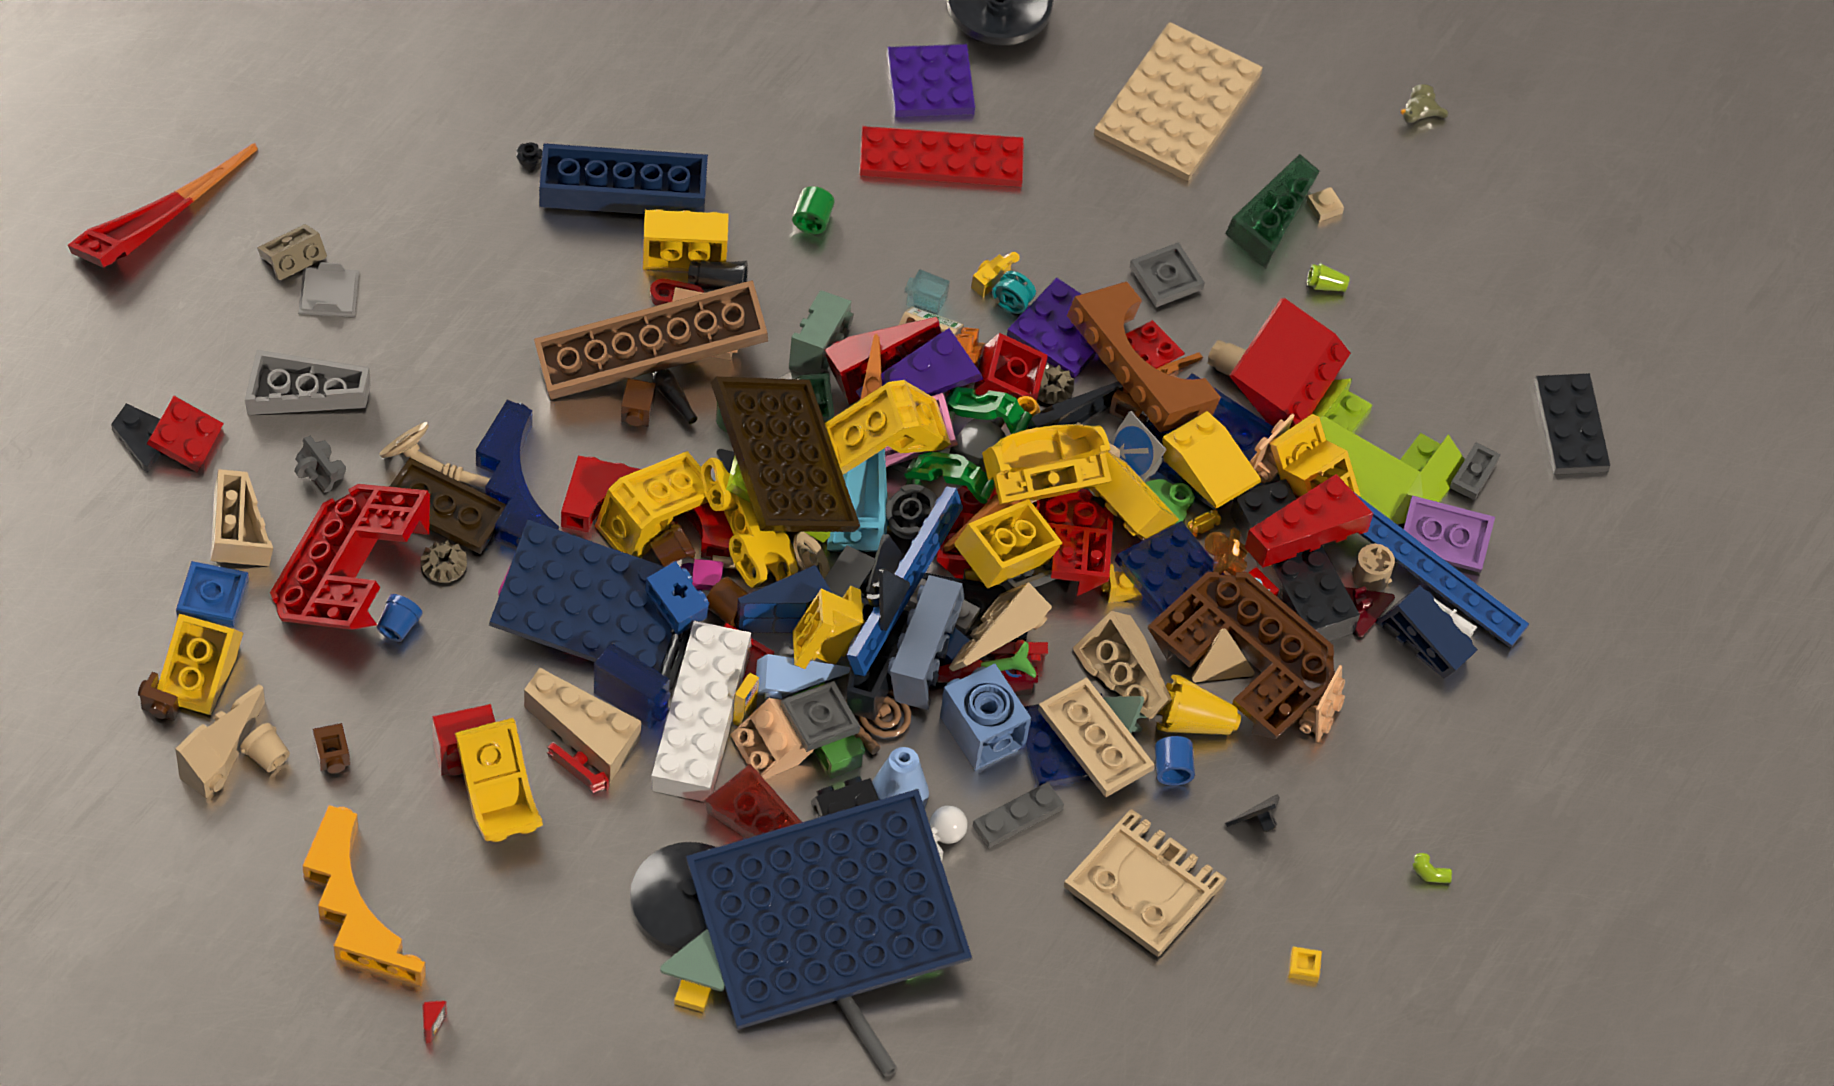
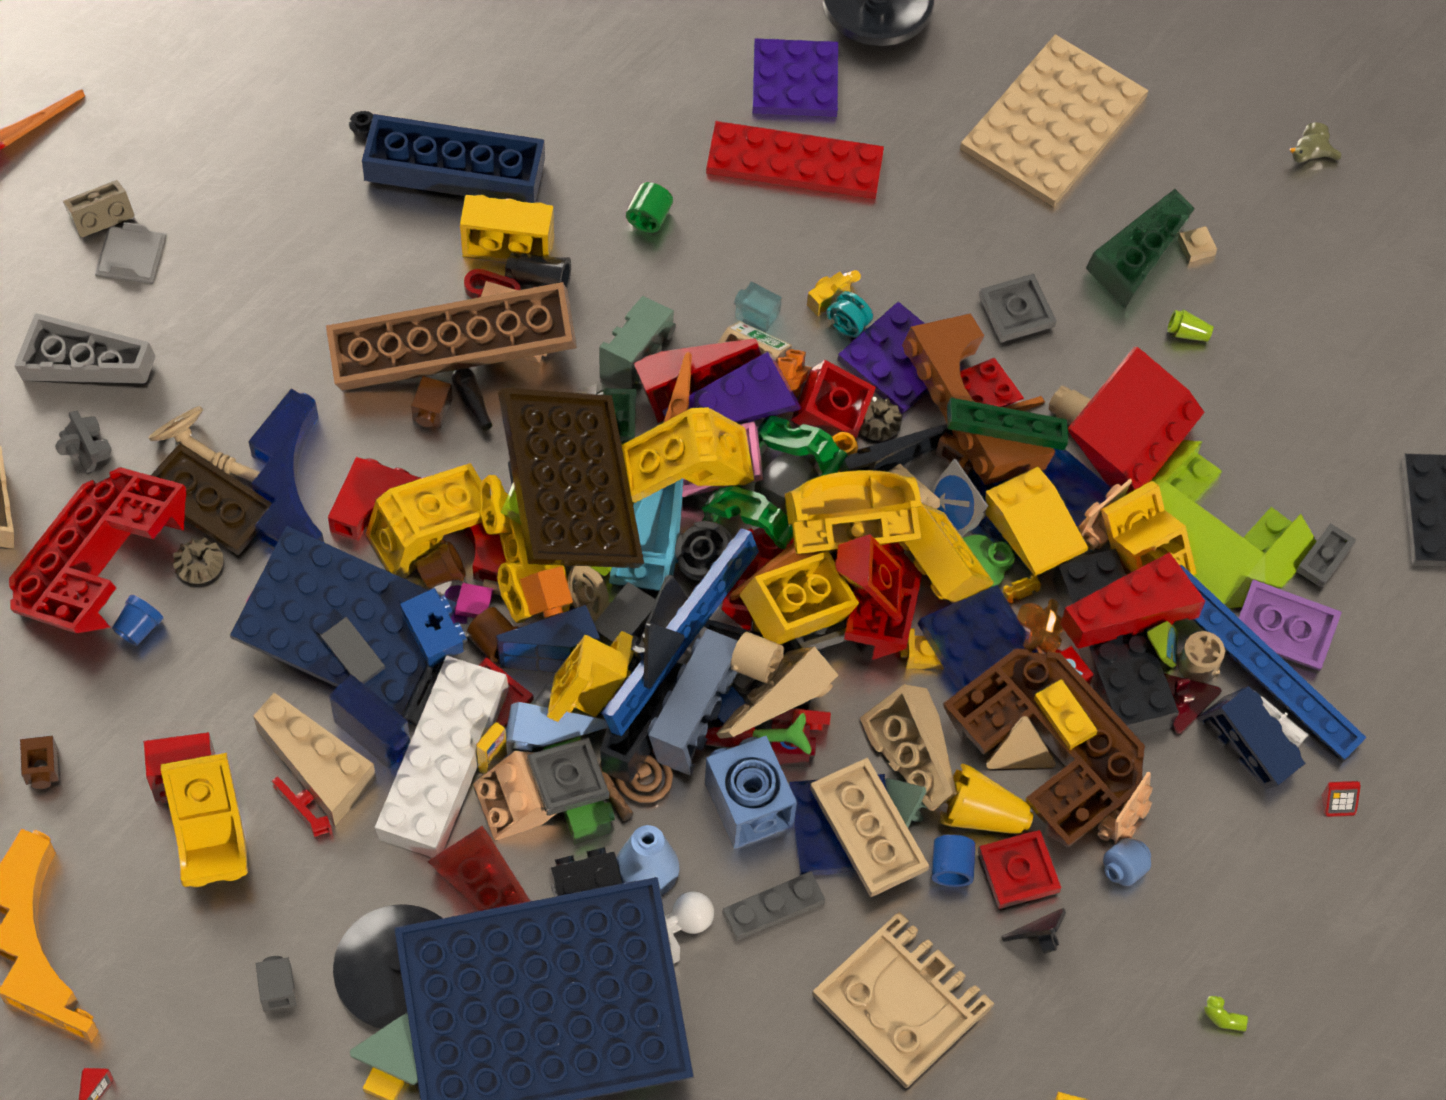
camera: 10 degrees right, 5 degrees up
none -> dark grey brick [255,956,297,1011]
none -> dark grey tile [321,617,385,687]
none -> orange brick [520,566,573,618]
none -> tan piece [731,632,784,684]
none -> red slope [835,534,903,620]
none -> dark green plate [947,398,1068,450]
none -> red plate [978,830,1061,909]
none -> yellow plate [1034,679,1097,750]
none -> medium blue head [1103,838,1151,886]
none -> lime slope [1147,621,1178,668]
none -> slope [1321,781,1361,817]

